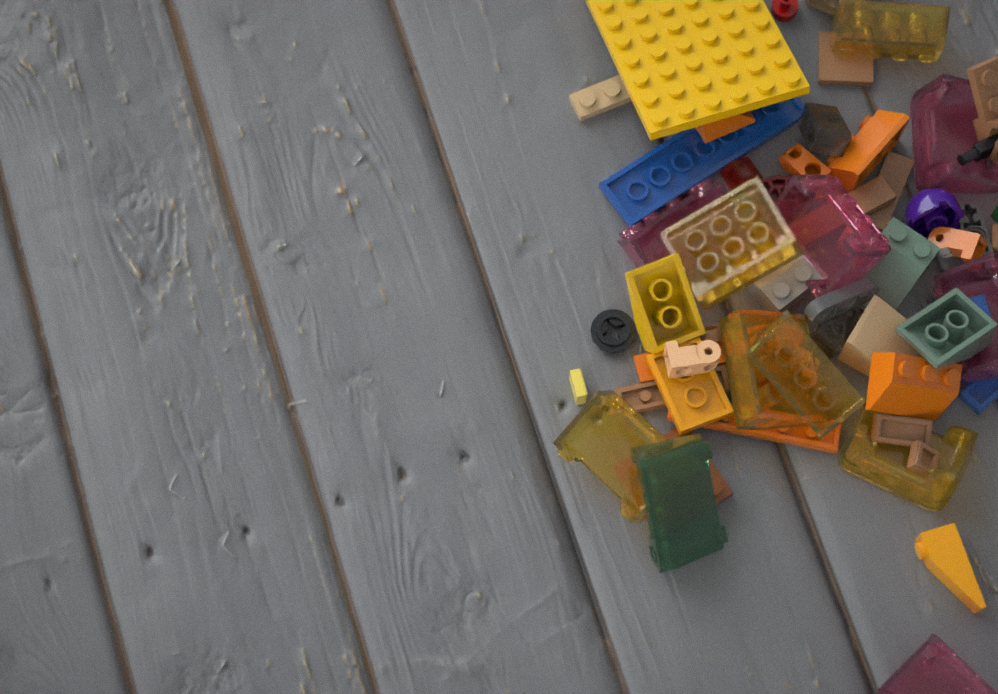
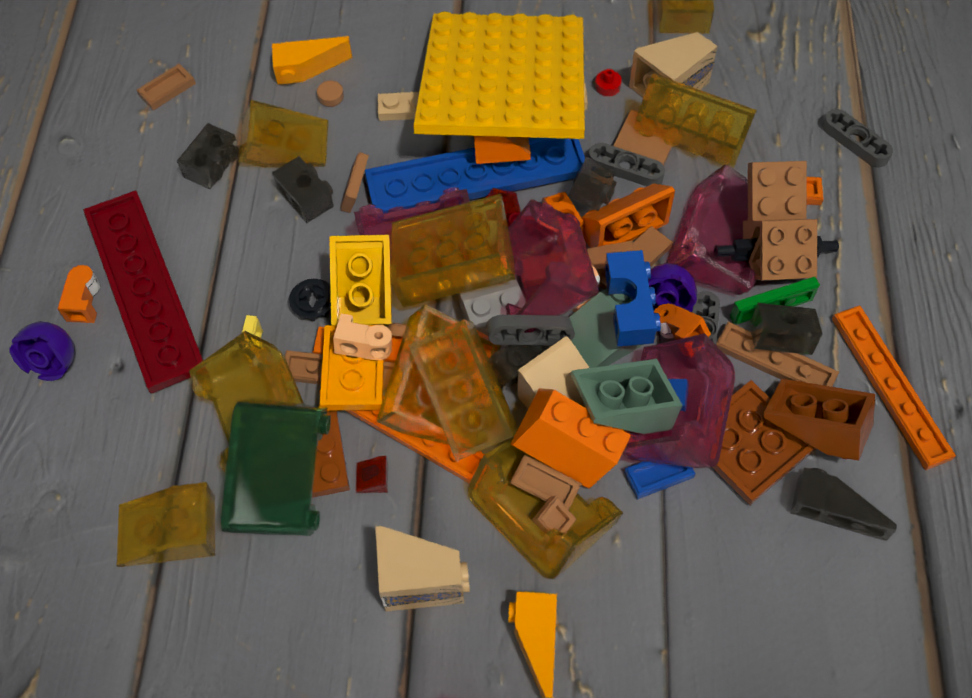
camera: 20 degrees right, 10 degrees down
none -> dark purple cylinder [9,321,74,381]
none -> orange leg [57,265,100,323]
none -> dark red plate [83,190,208,394]
none -> clear yellow slope [117,482,215,567]
none -> medium nougat tile [137,64,196,111]
none -> clear smoke brick [177,123,240,189]
none -> clear yellow slope [238,100,328,168]
none -> light orange slope [272,36,352,85]
none -> clear smoke brick [272,156,334,223]
none -> medium nougat tile [317,81,344,107]
none -> medium nougat tile [340,152,369,213]
none -> clear red slope [356,456,388,493]
none -> tan slope [375,526,470,611]
none -> dark grey beam [588,143,665,187]
none -> blue arch [604,250,661,347]

